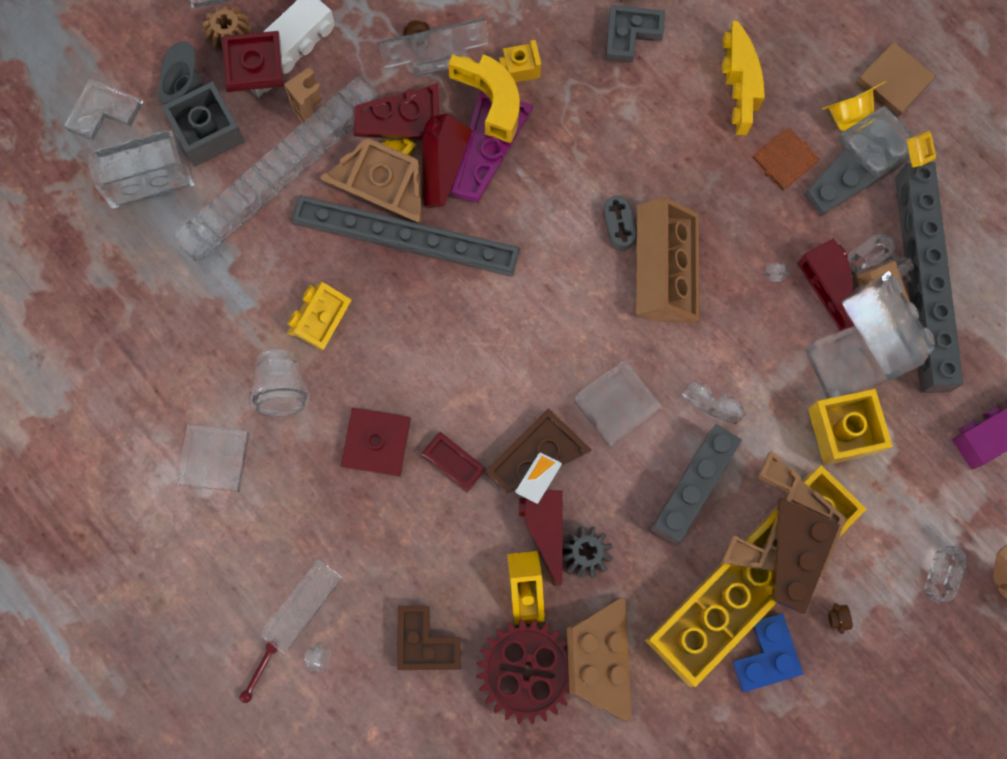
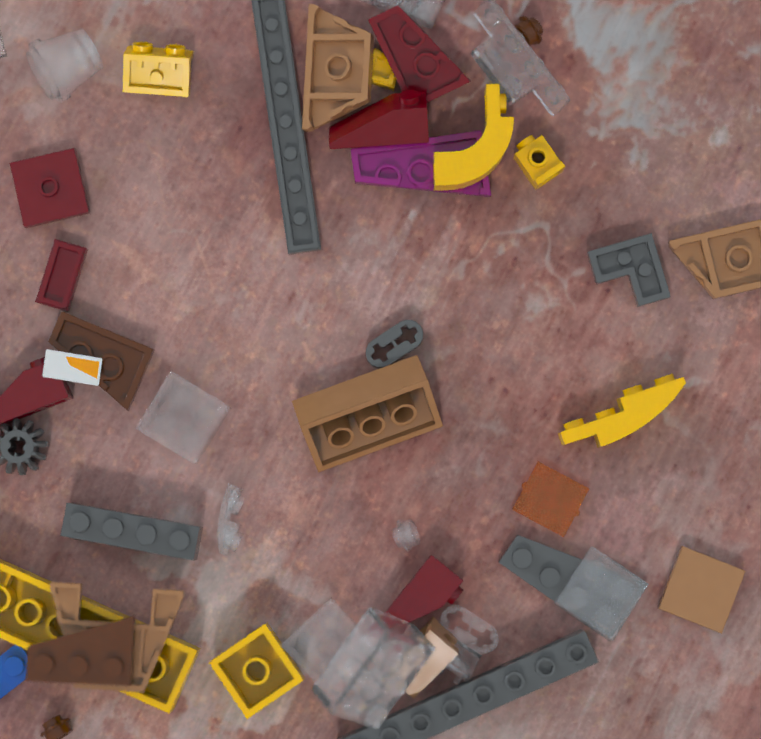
camera: 75 degrees right, 10 degrees up
yellow piece [822,81,887,131] -> none
yellow tile [906,131,936,168] -> none

